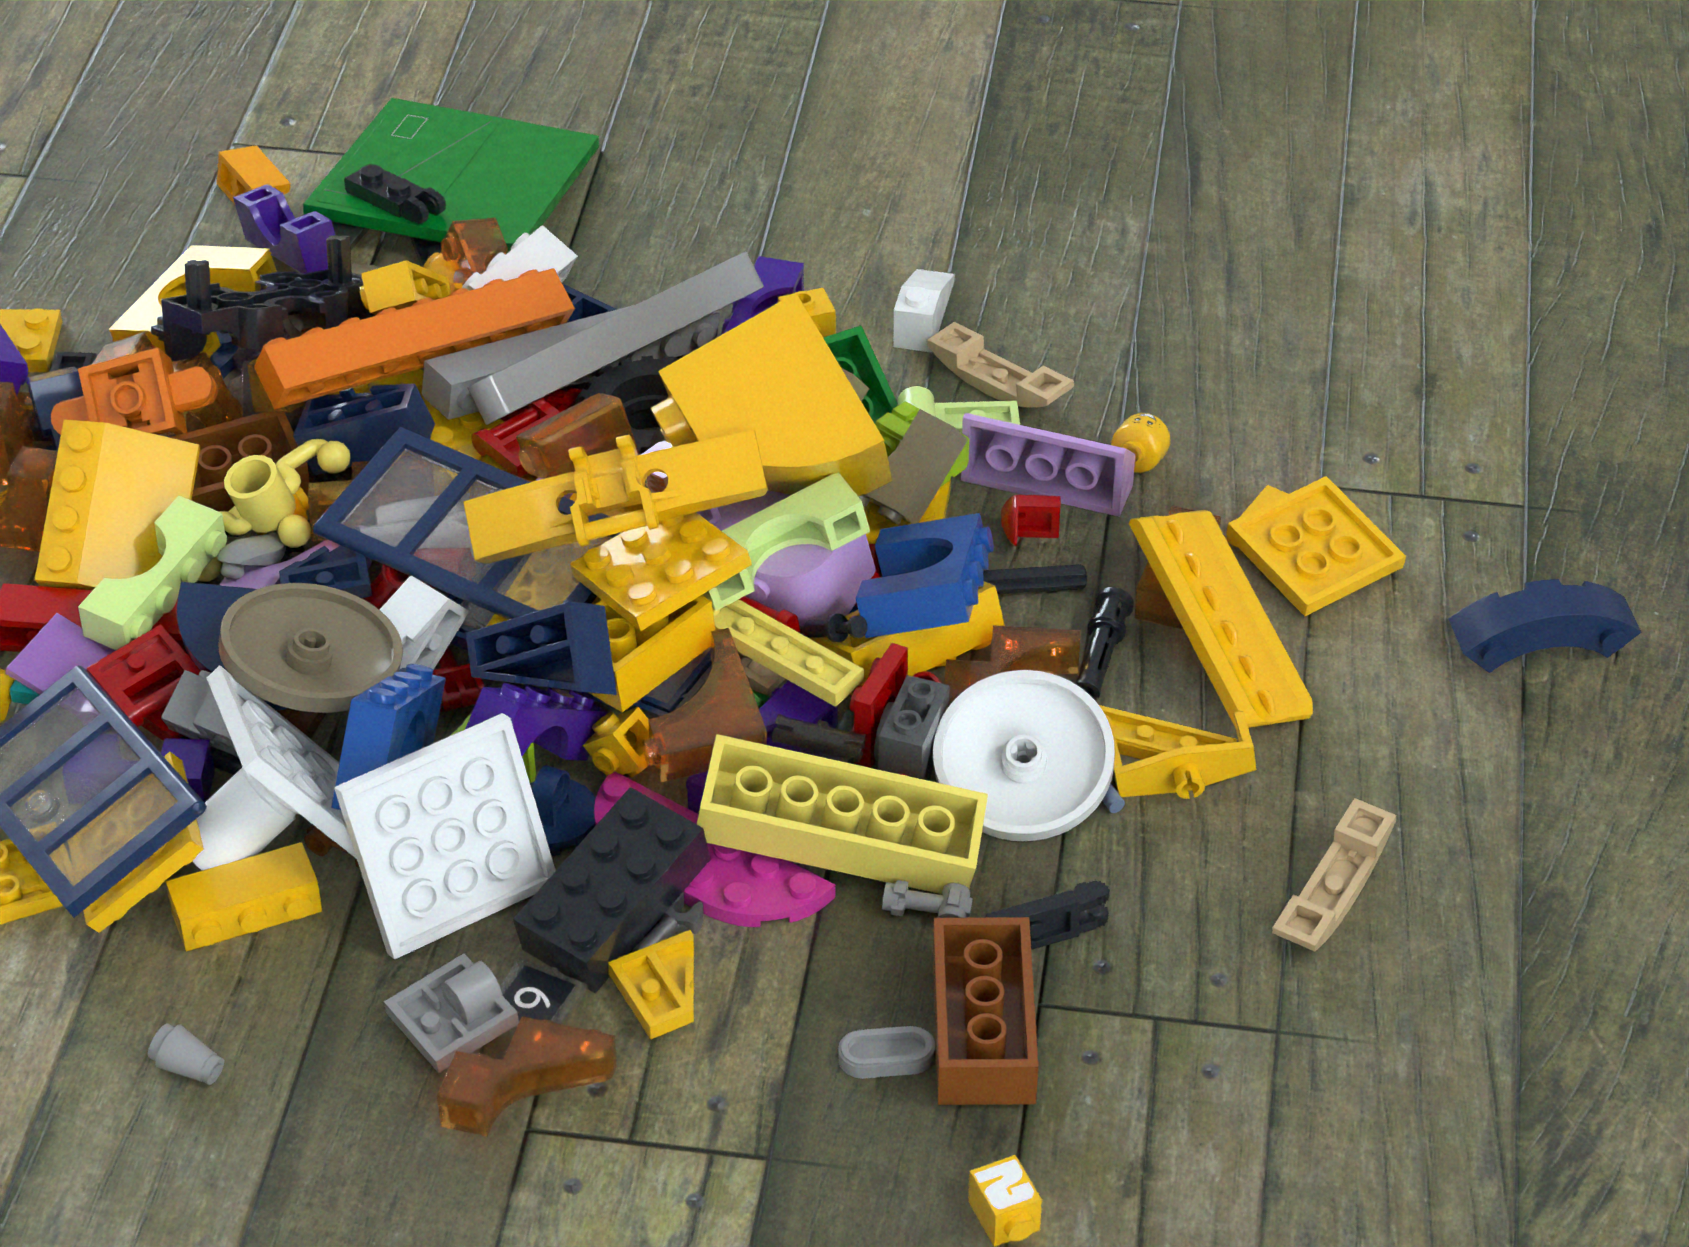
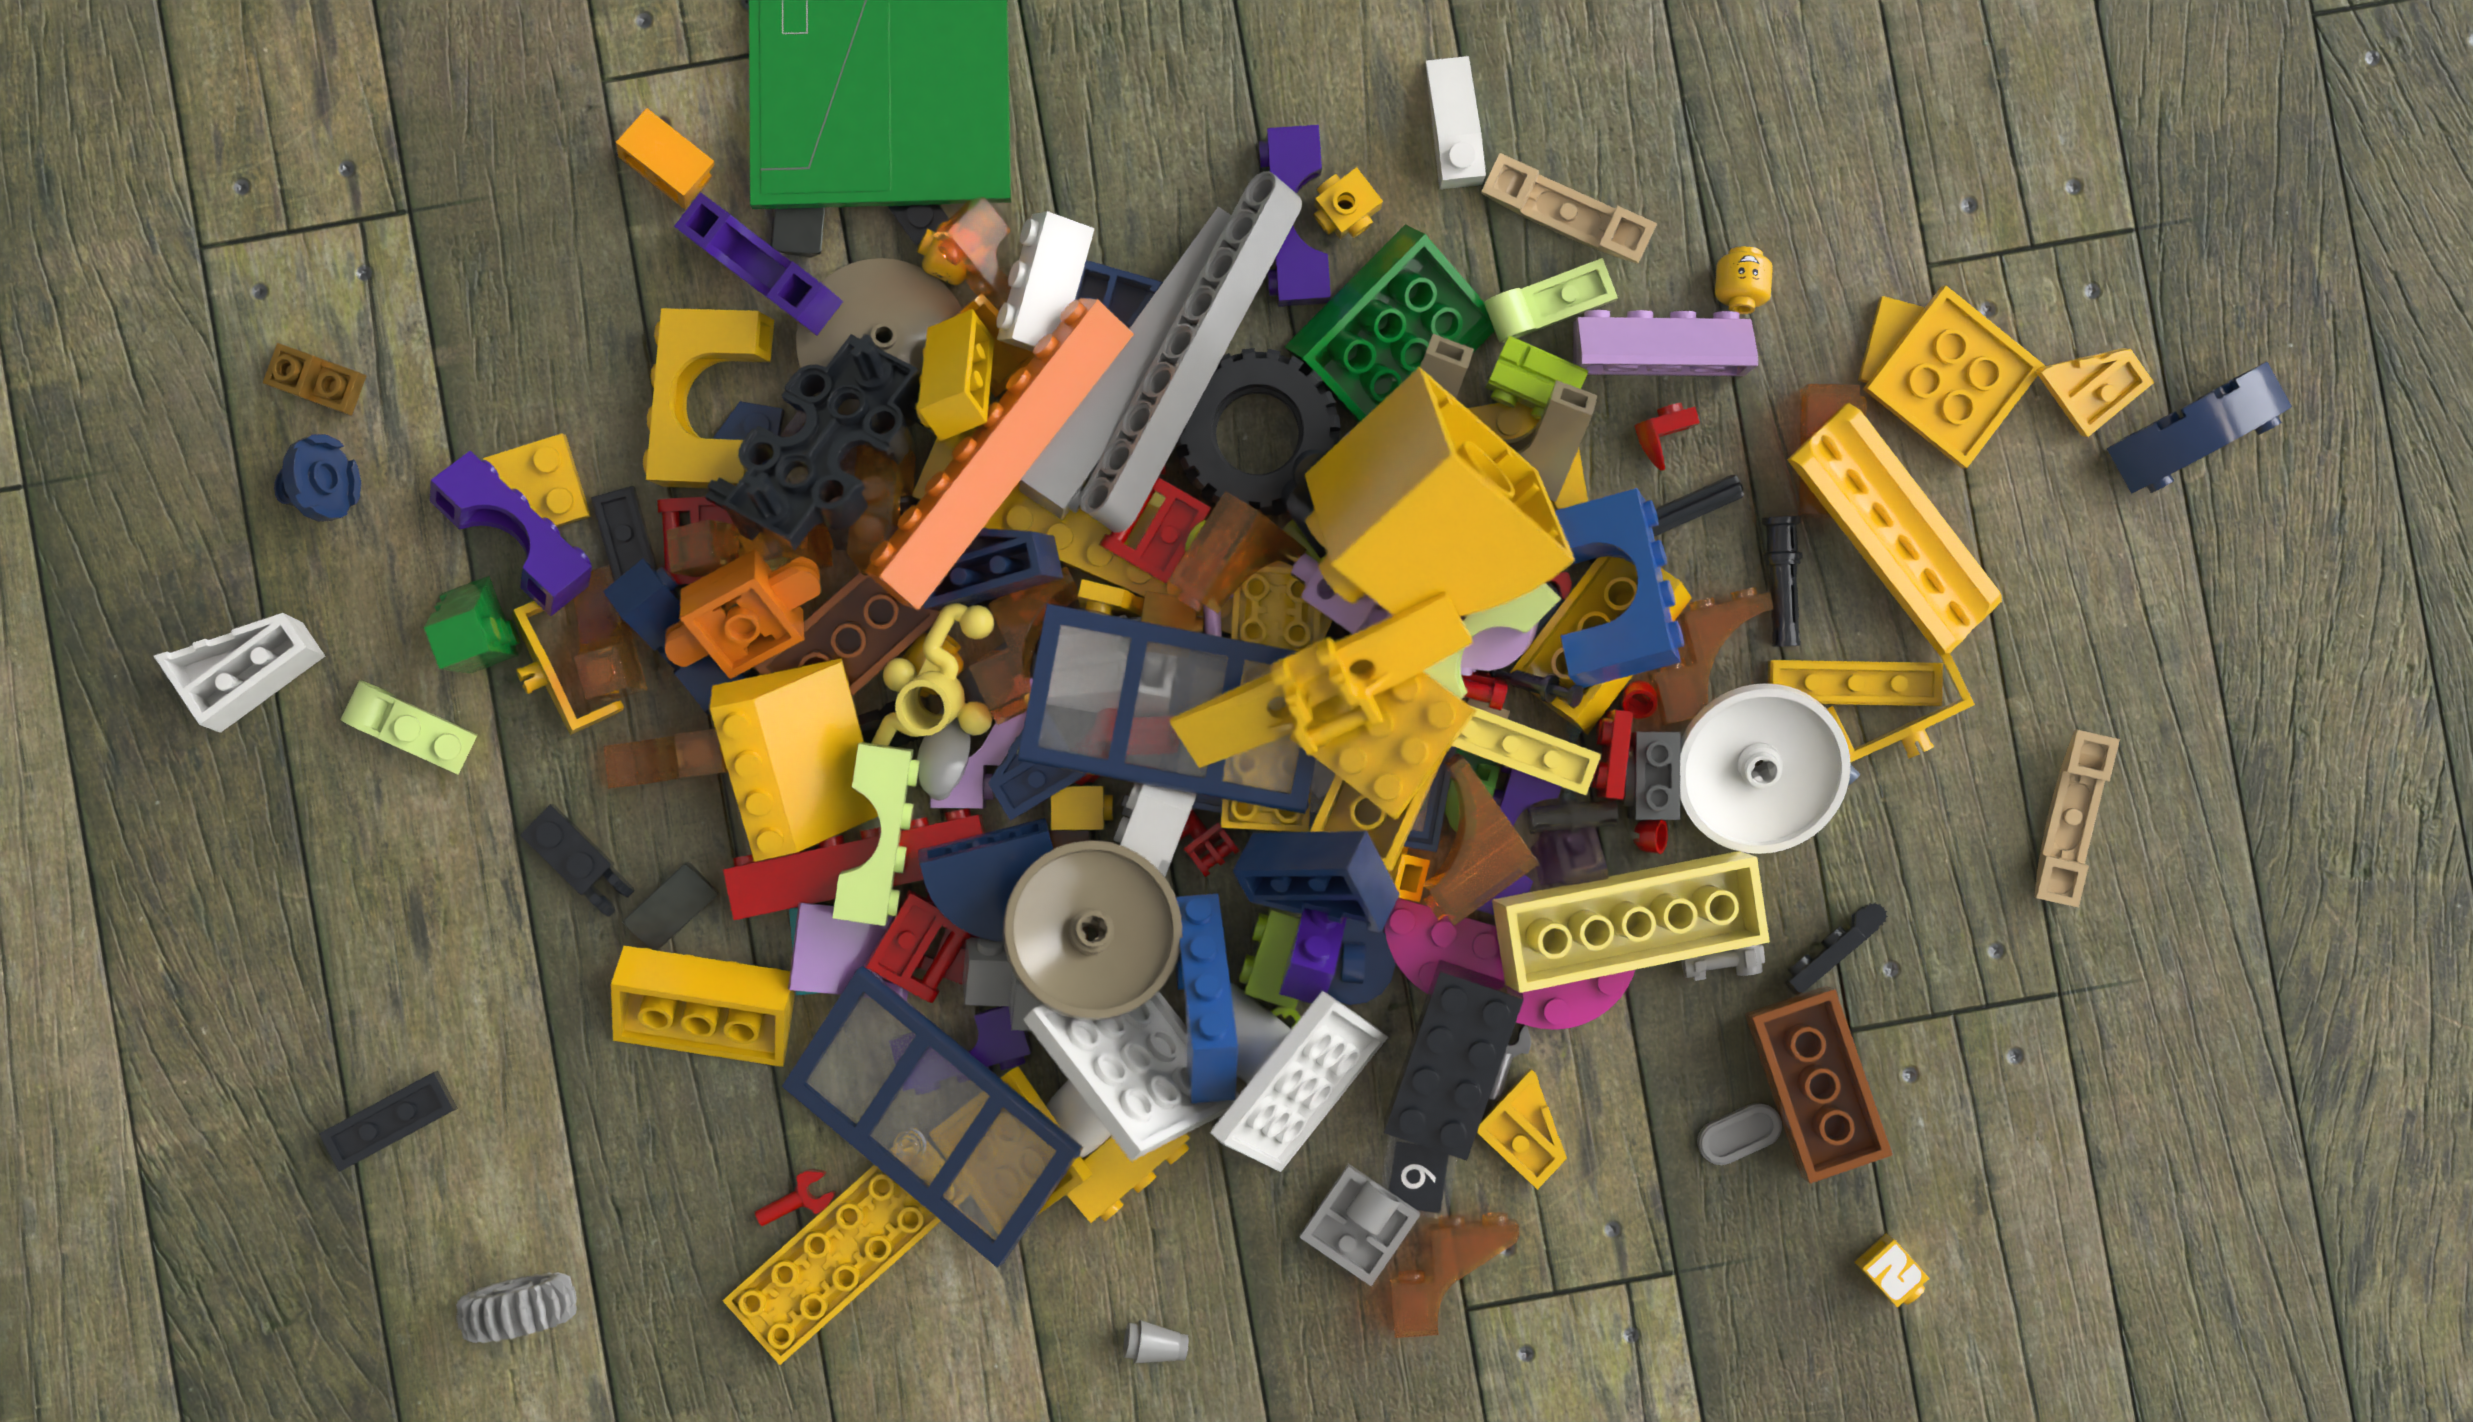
camera: 20 degrees left, 45 degrees up
black hinge [344,164,446,224] -> none
none -> yellow wing [2035,348,2154,437]

